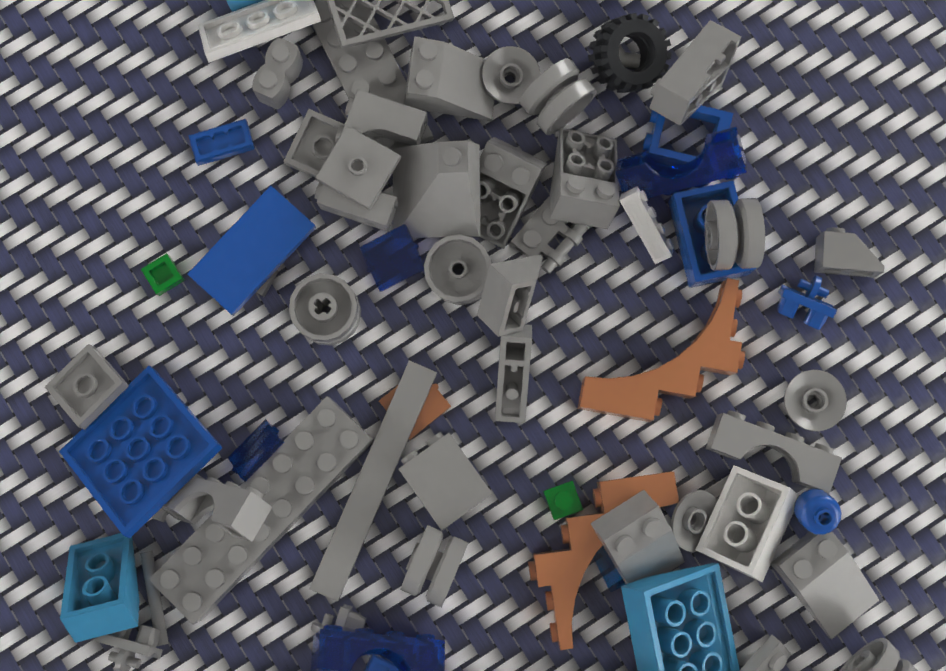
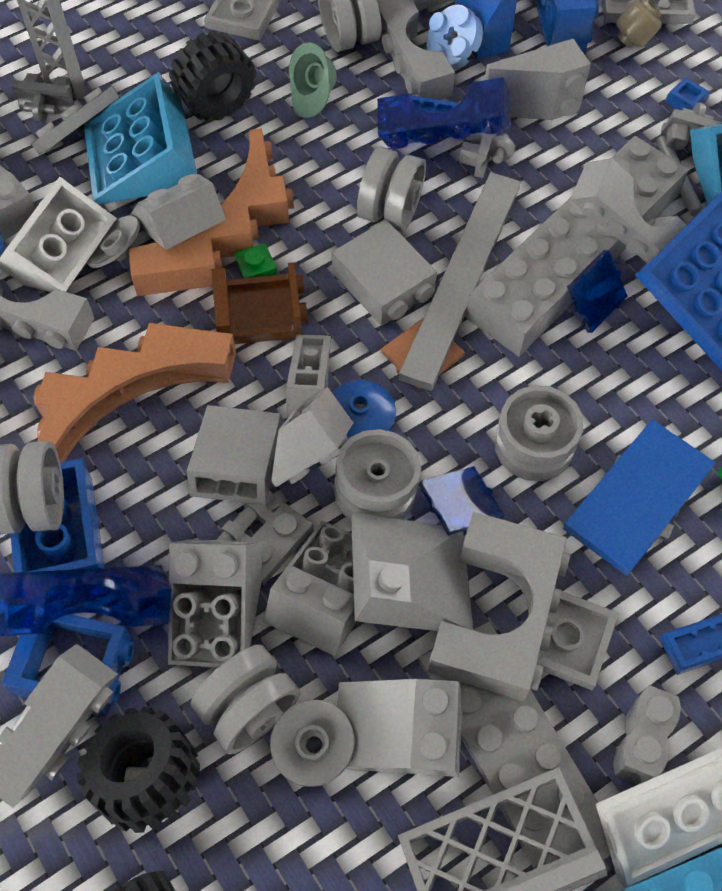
camera: 175 degrees right, 20 degrees down
light grey plate [316,126,401,210] -> none
white piece [619,186,674,264] -> none
none -> light grey brick [187,405,281,505]
none -> reddish brown panel [211,262,308,344]
none -> blue dish [332,380,396,439]

